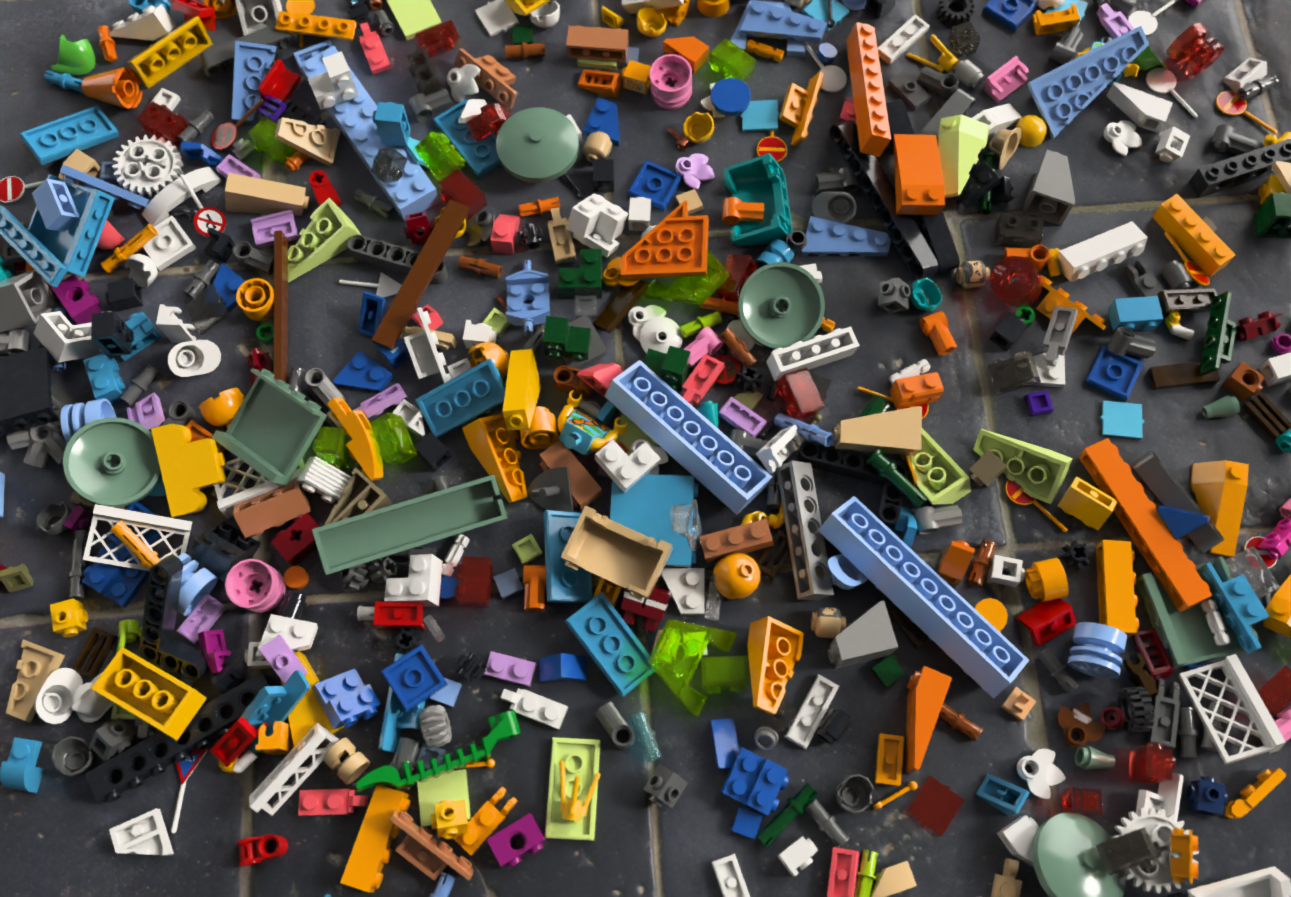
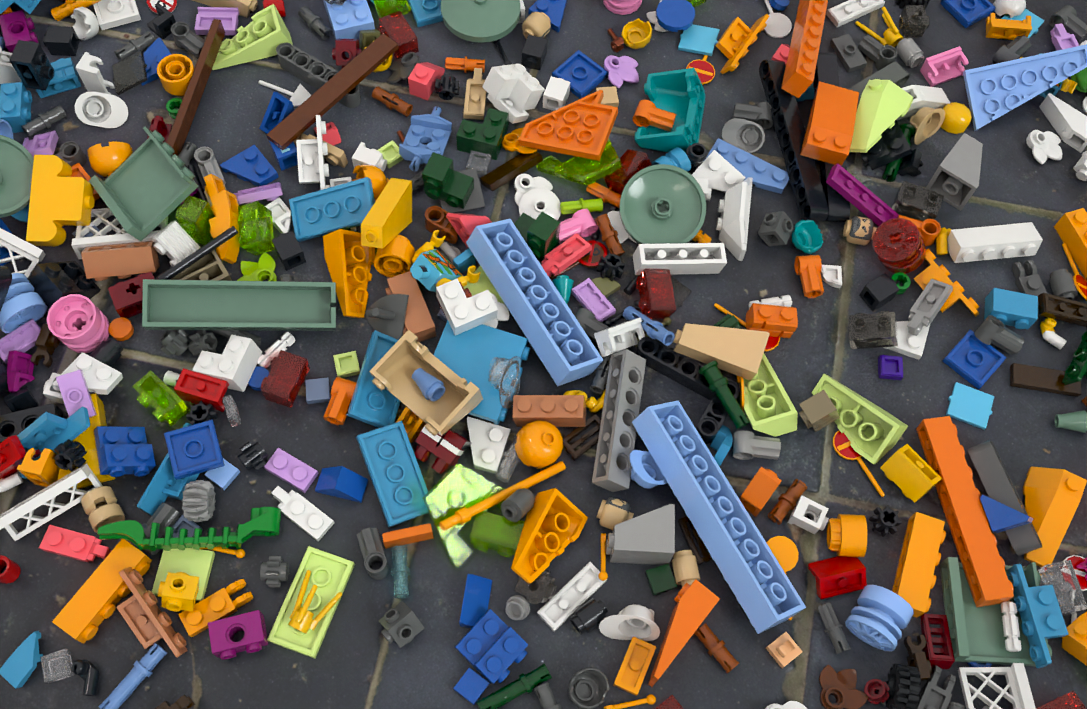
camera: 10 degrees right, 5 degrees down
none -> dark brown plate [31,324,60,368]
none -> black gear [53,439,87,472]
none -> clear neon green brick [132,370,189,426]
none -> black bar [157,226,238,280]
none -> lime plate [237,253,277,281]
none -> dark grey gear [260,556,289,587]
none -> olive tile [359,29,381,51]
none -> orange tile [382,523,434,549]
none -> medium blue cone [412,368,445,402]
none -> light orange bar [439,461,566,531]
none -> dark grey brick [501,488,535,522]
none -> light orange hinge [598,533,608,581]
none -> white piece [599,604,660,642]
none -> tan brick [672,550,700,587]
none -> white wing [692,150,746,193]
none -> white wedge [716,177,753,261]
none -> white tile [820,265,842,289]
none -> magenta plate [826,164,899,233]

